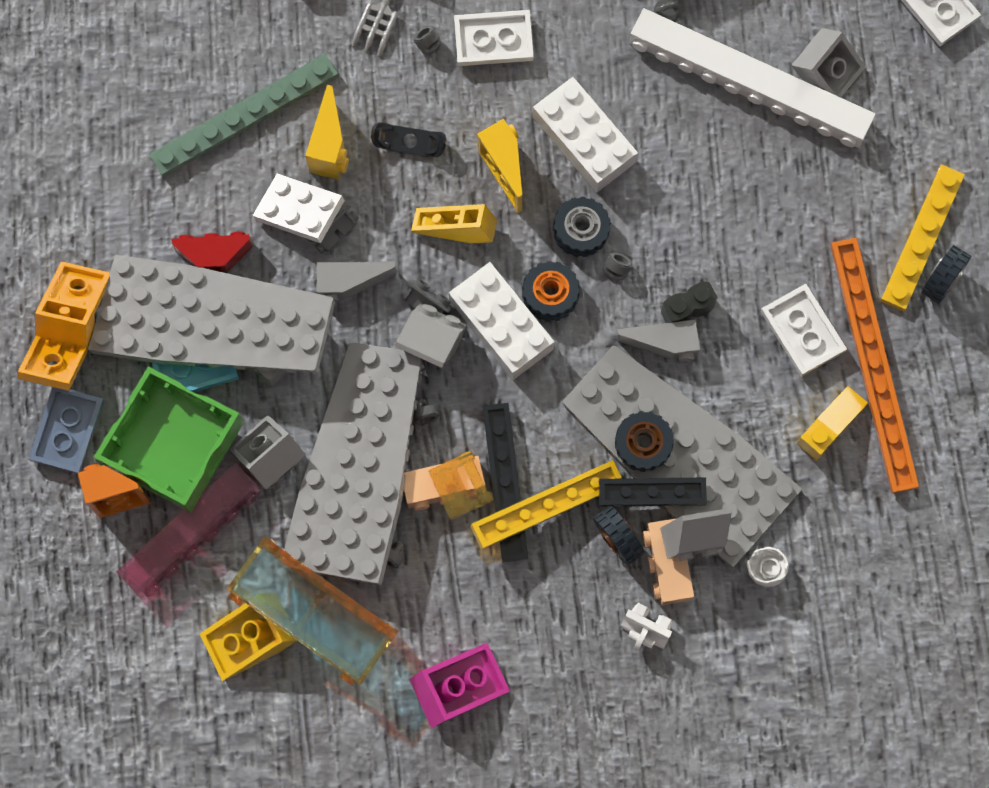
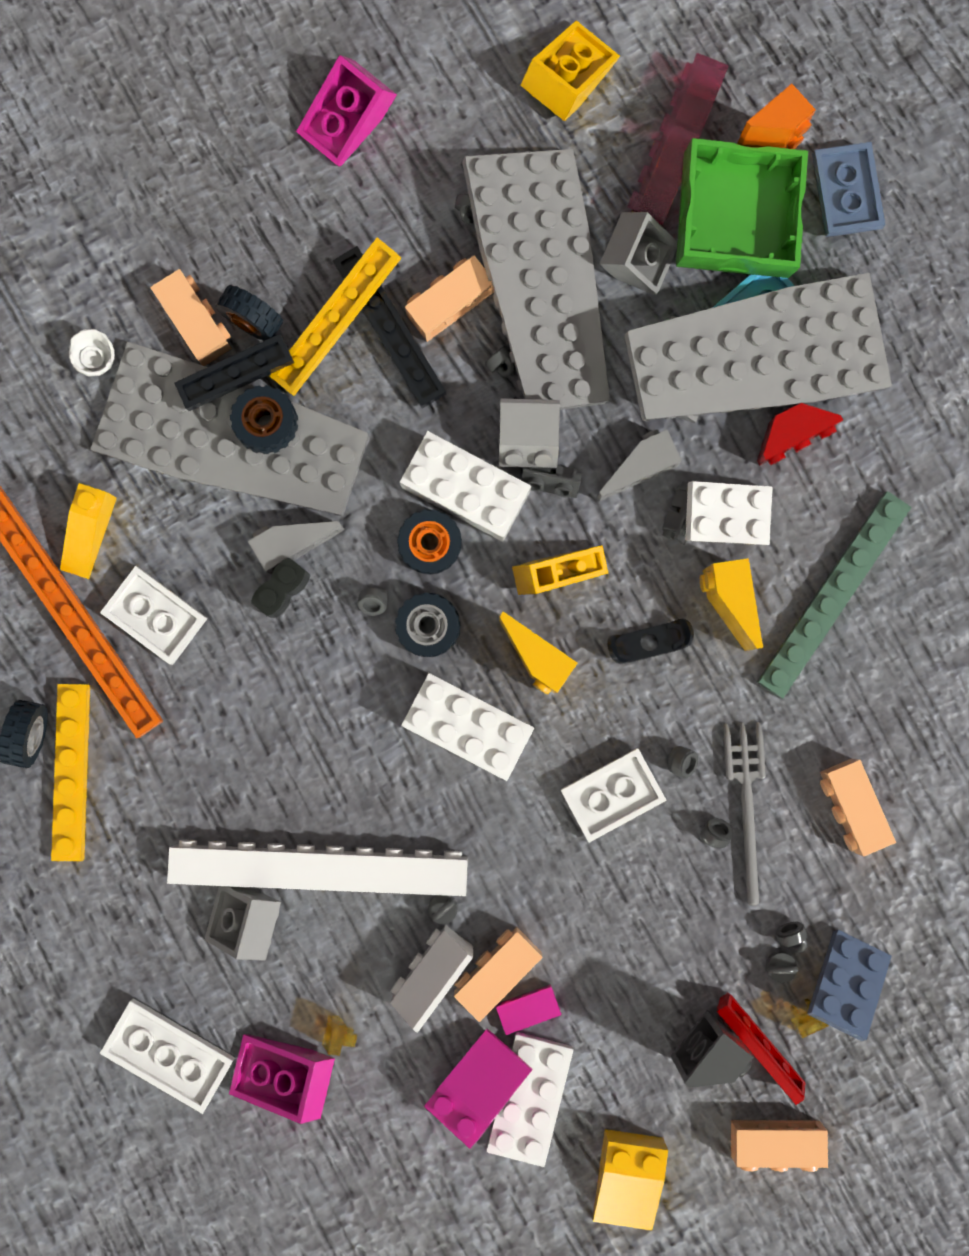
camera: 155 degrees right, 10 degrees up
light orange bracket [18,261,110,391] -> none
clear light blue windscreen [226,535,399,686] -> none
clear yellow plate [428,451,494,520] -> none
white hips [620,603,672,650] -> none
light grey slope [660,508,731,562] -> none

